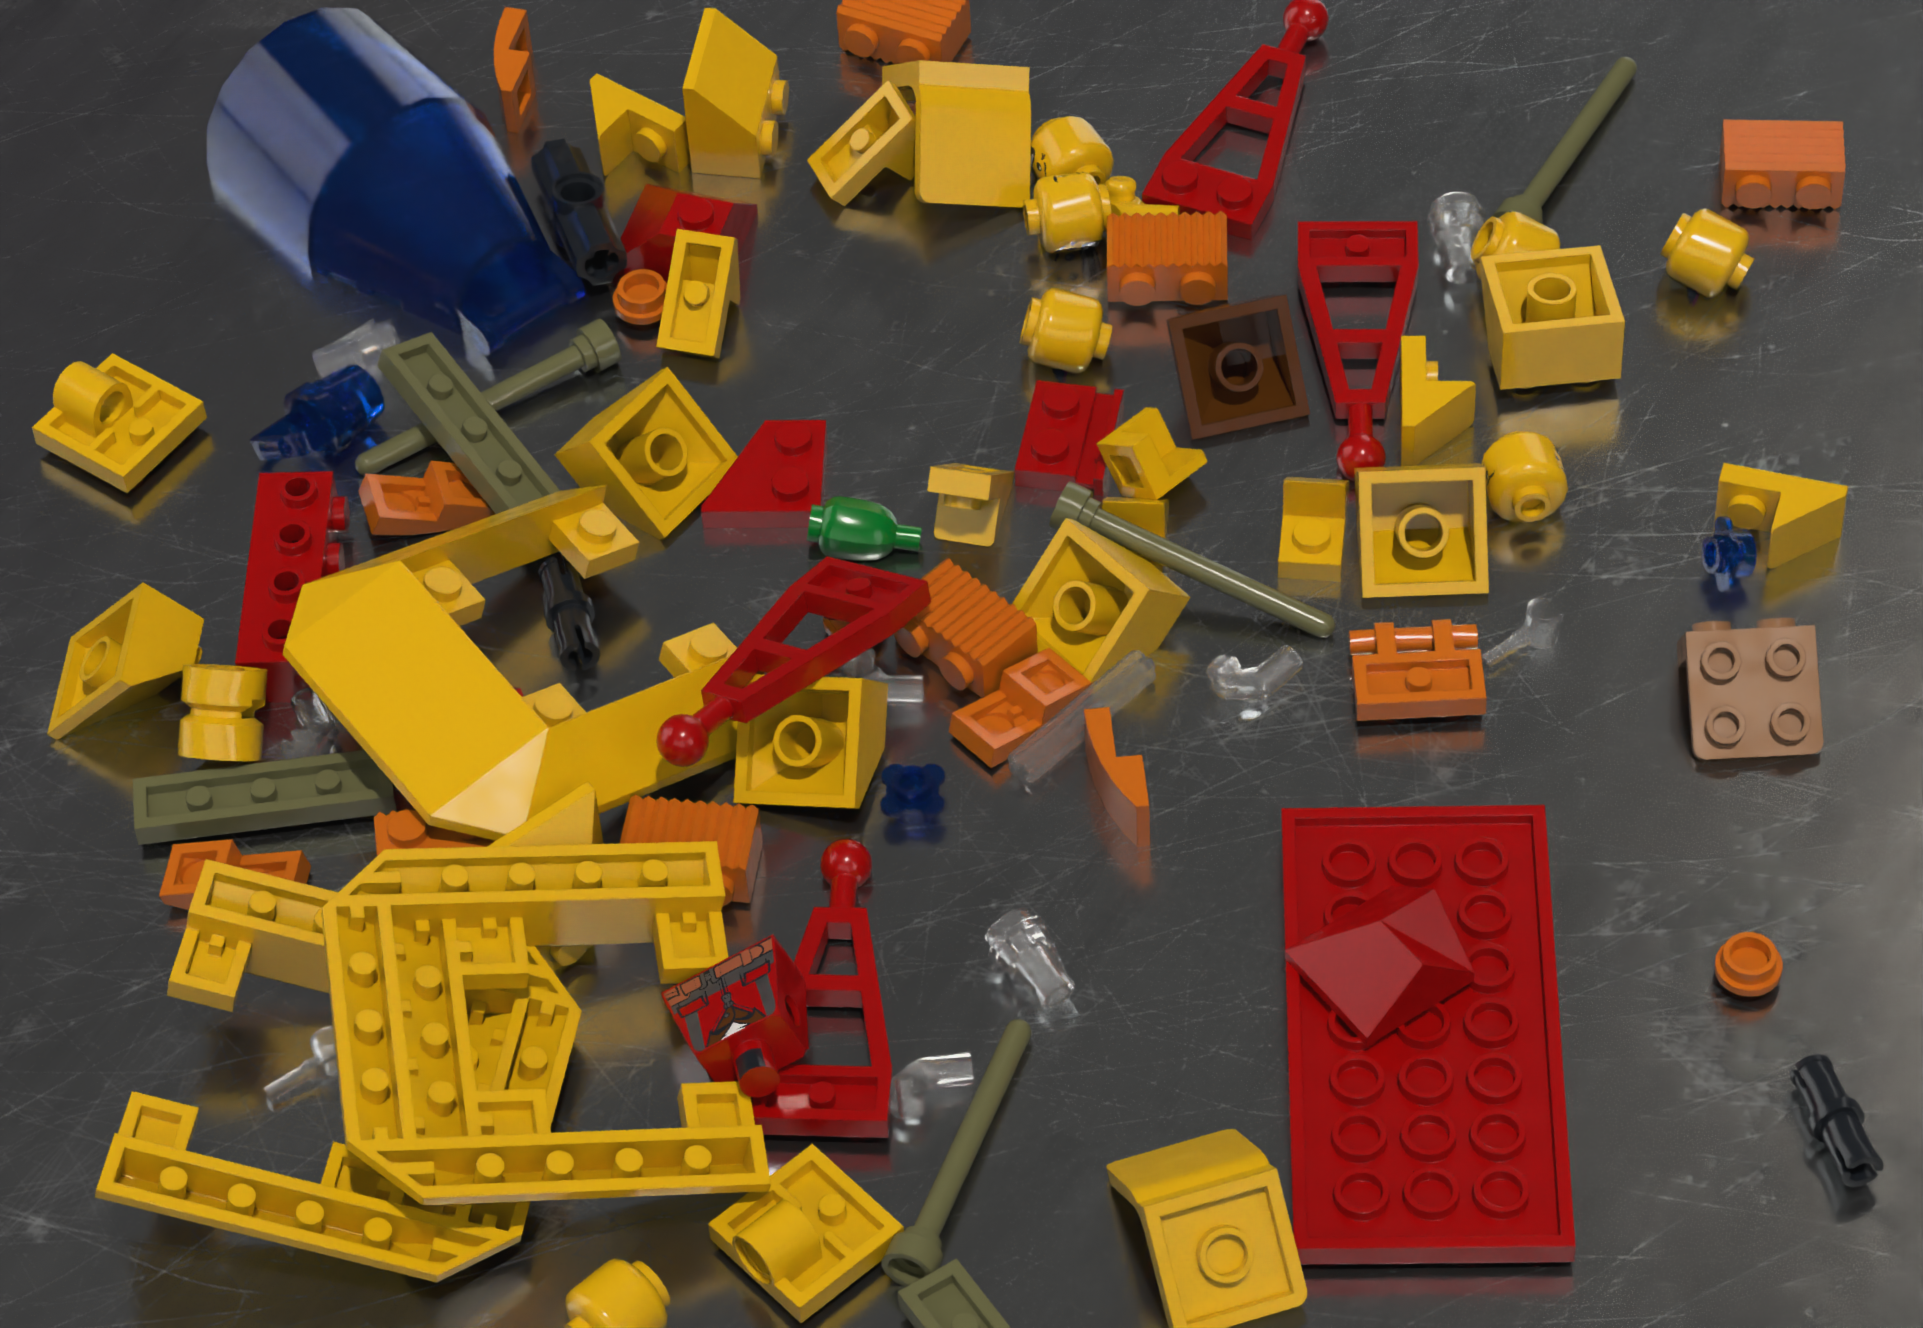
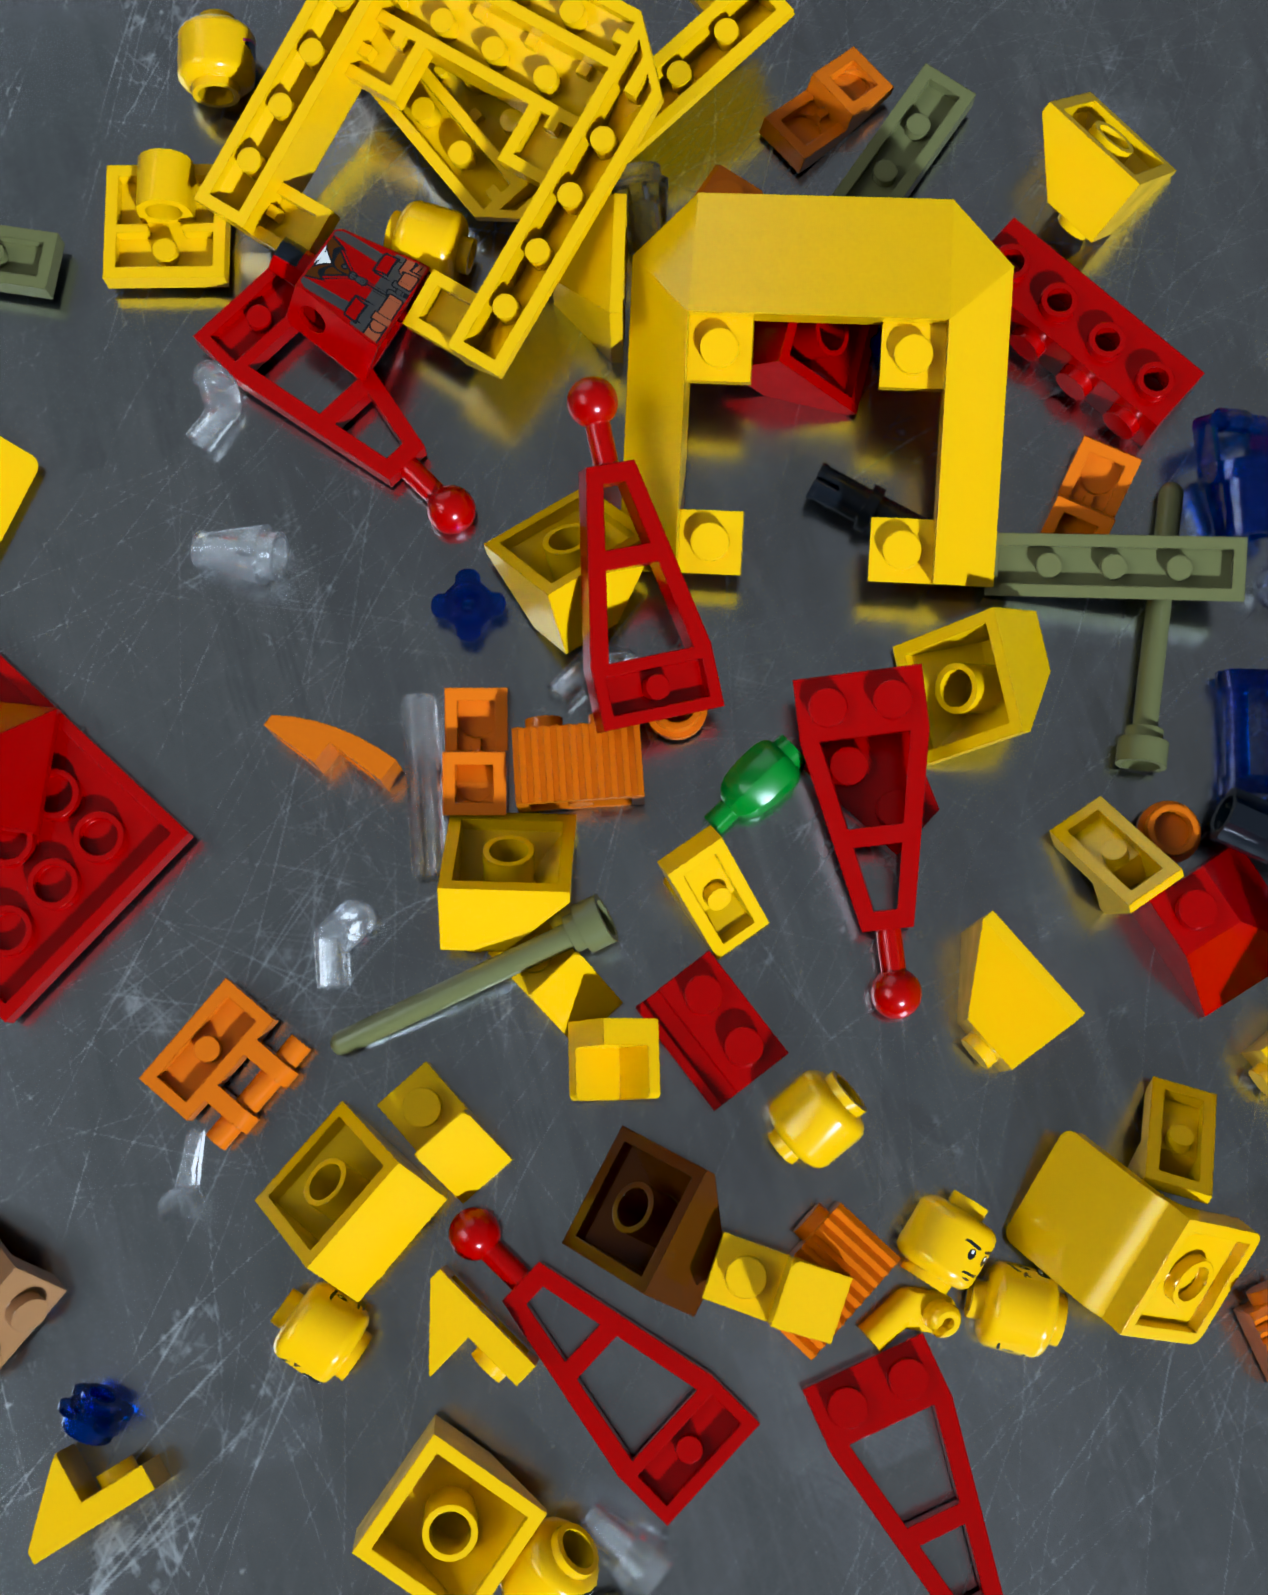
camera: 130 degrees right, 30 degrees up
yellow wheel [178,664,267,761] -> none
orange brick [620,795,763,906] -> none
olive piece [882,1019,1032,1287] -> none
none -> yellow head [383,200,477,284]
none -> yellow slope [701,1231,853,1344]
none -> red plate [792,663,930,1019]
none -> yellow slope [957,910,1085,1072]

